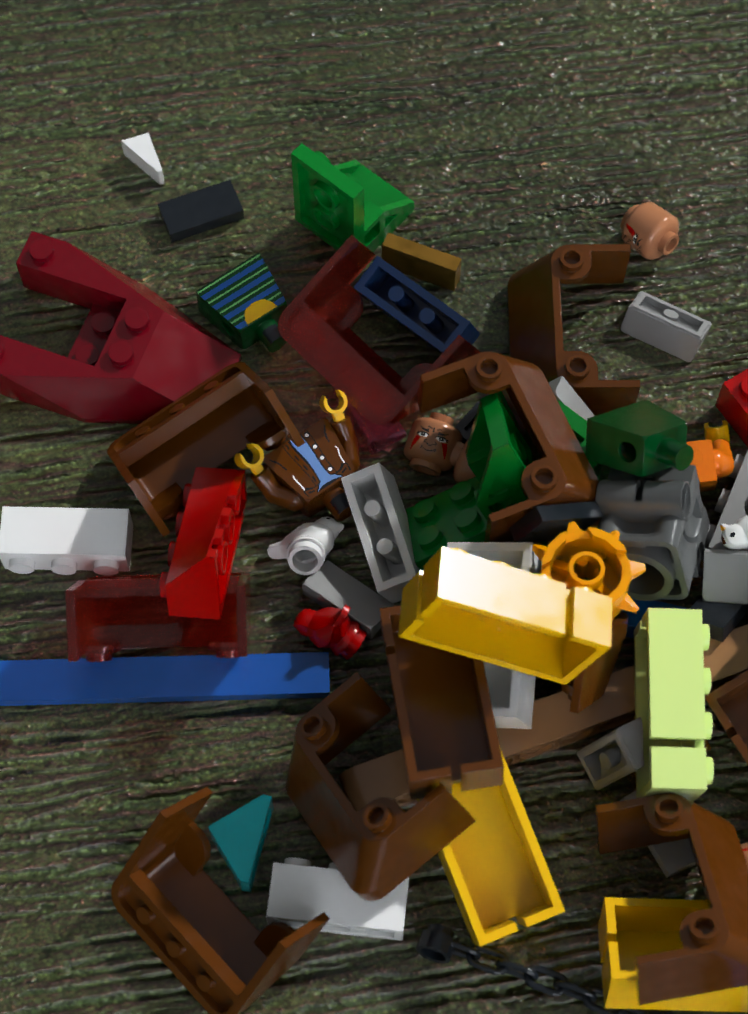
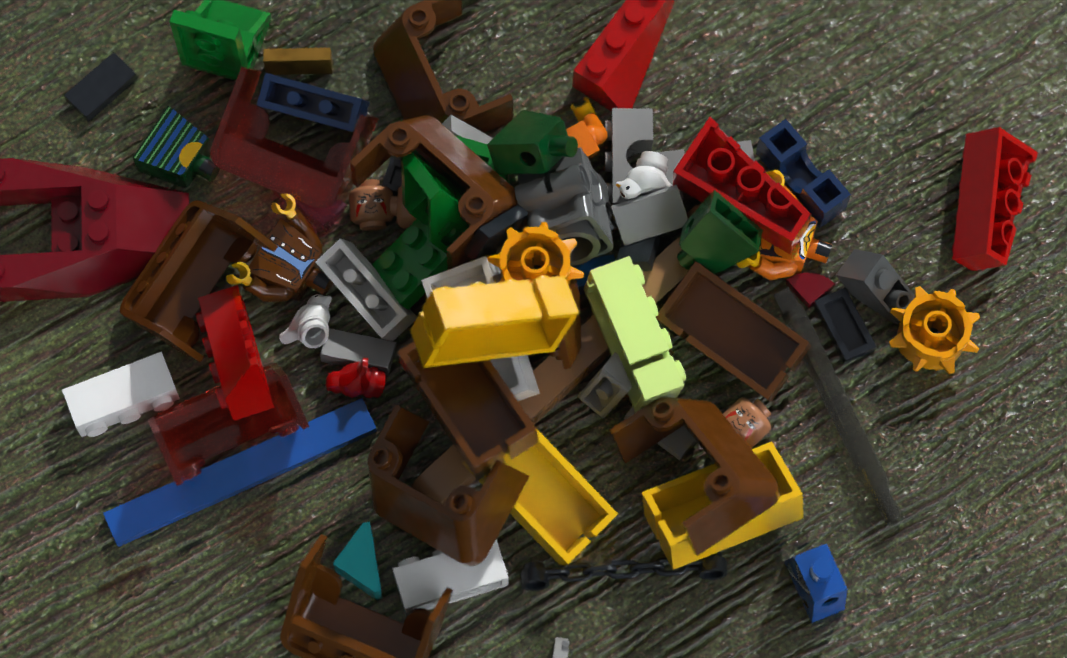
camera: 25 degrees left, 5 degrees up
white piece [121,133,165,185] -> none
light grey slope [620,291,712,362] -> none

